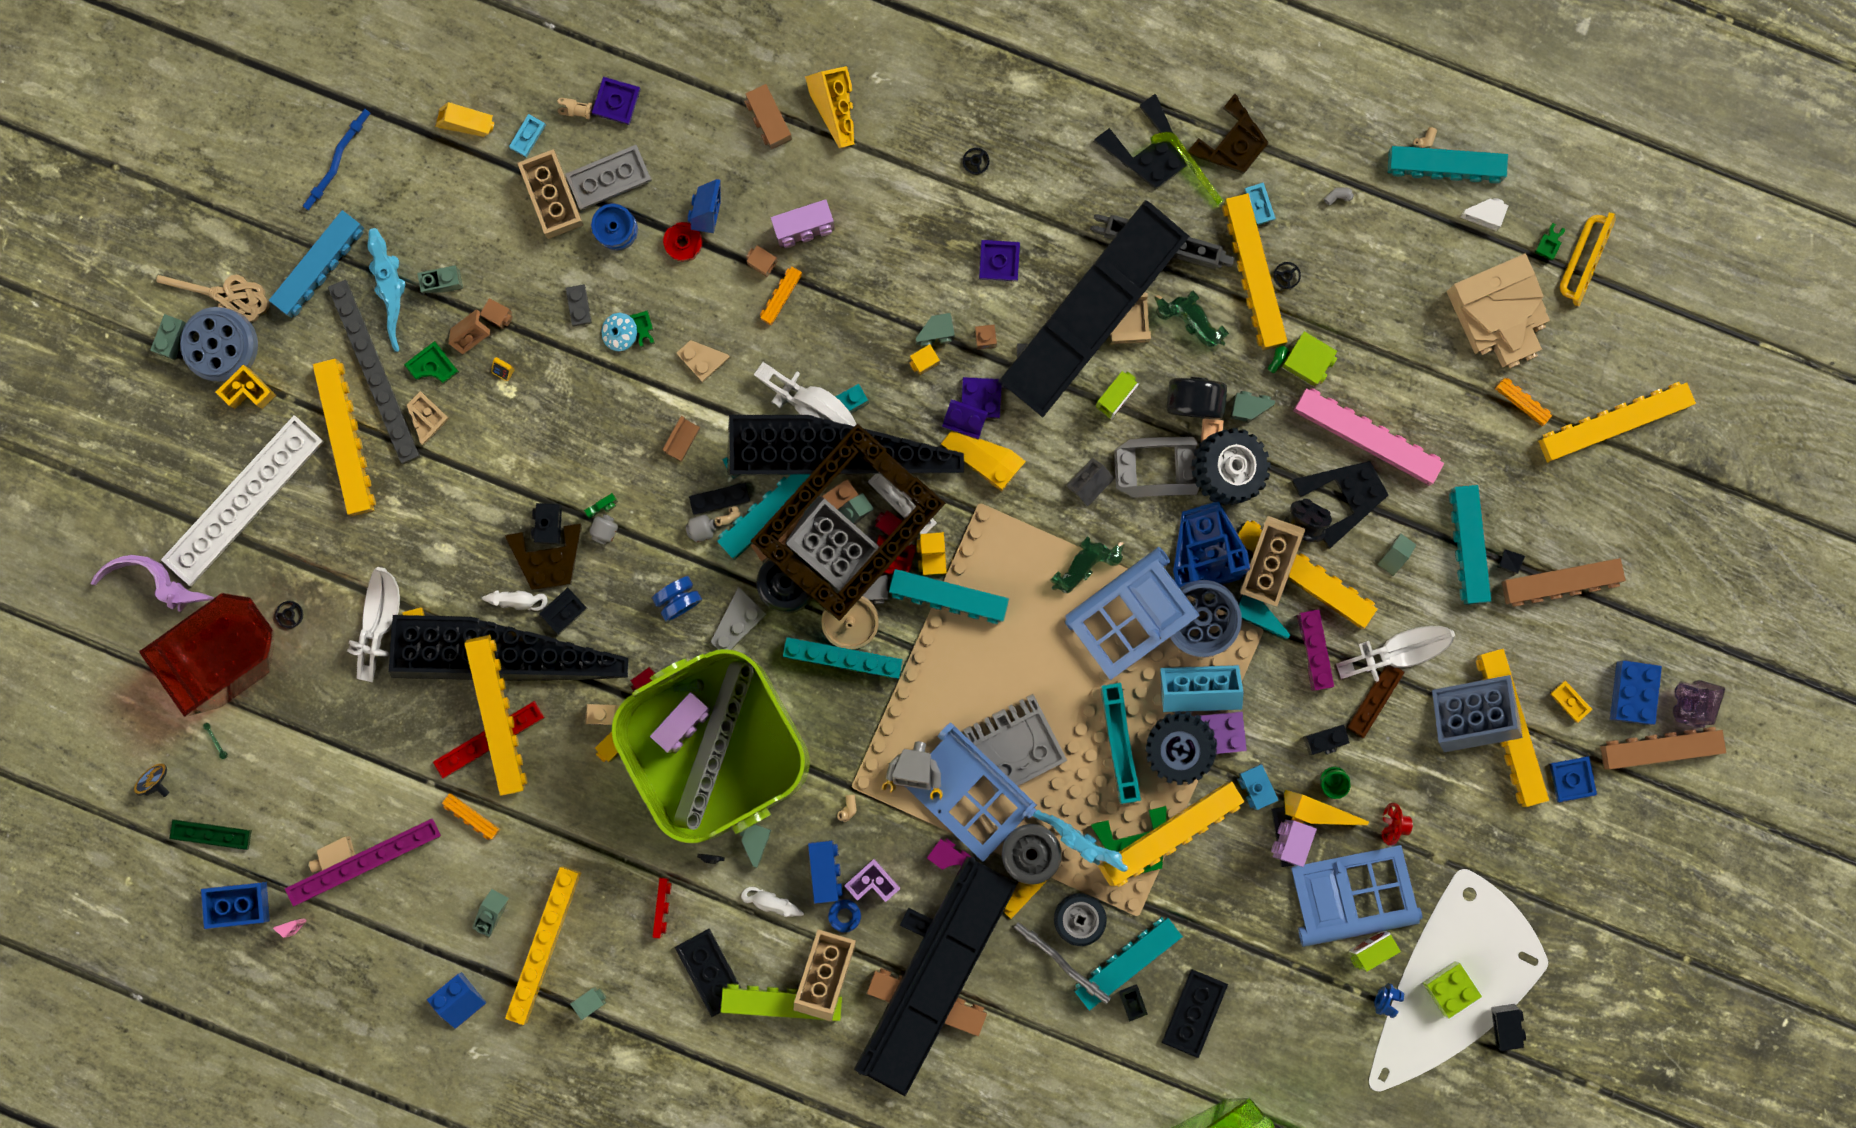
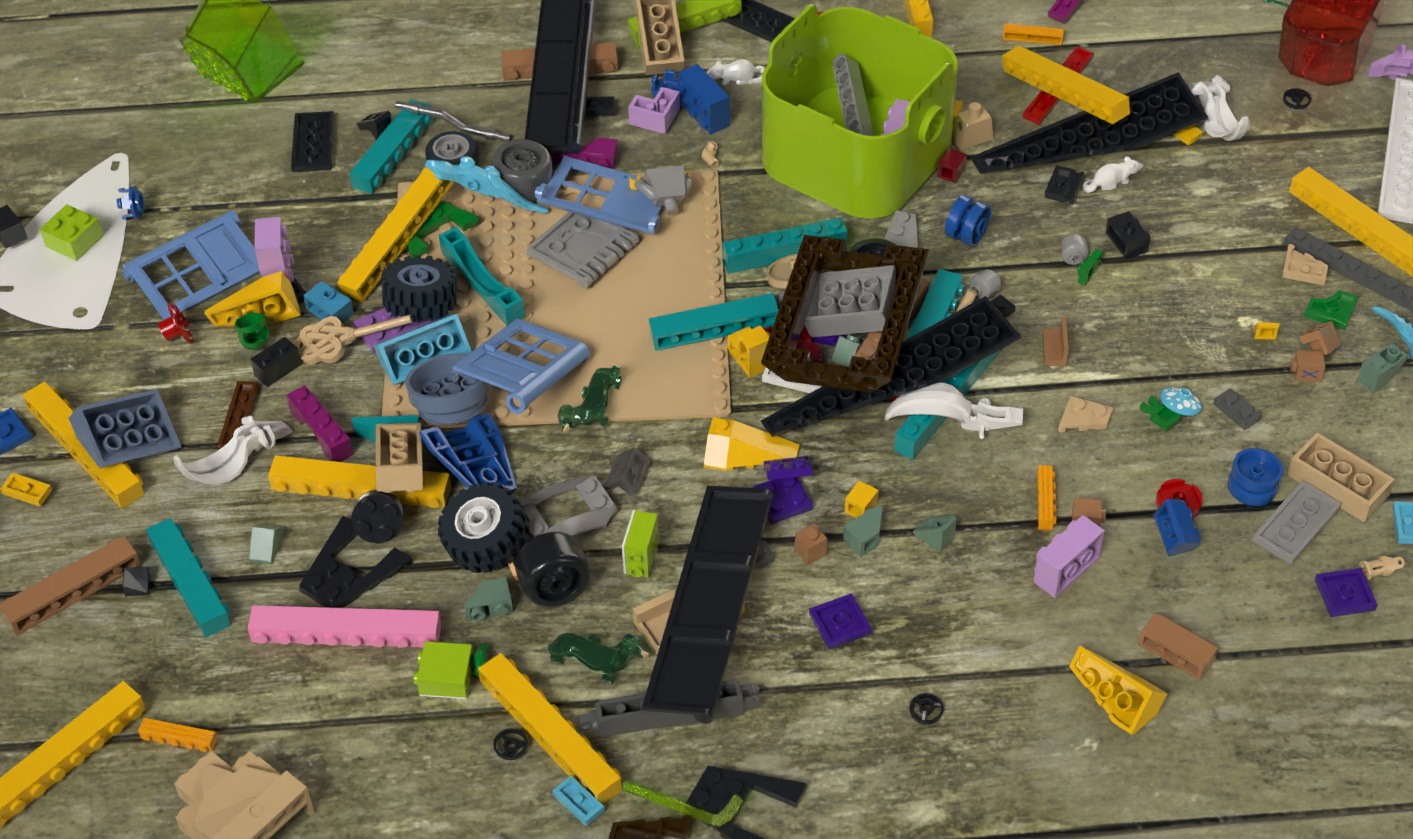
camera: 155 degrees right, 35 degrees down
dark brown wing [505,523,582,590] -> none
lime piece [1349,931,1401,972] -> none
none -> tan piece [293,315,413,365]
none -> sand green slope [913,515,957,552]

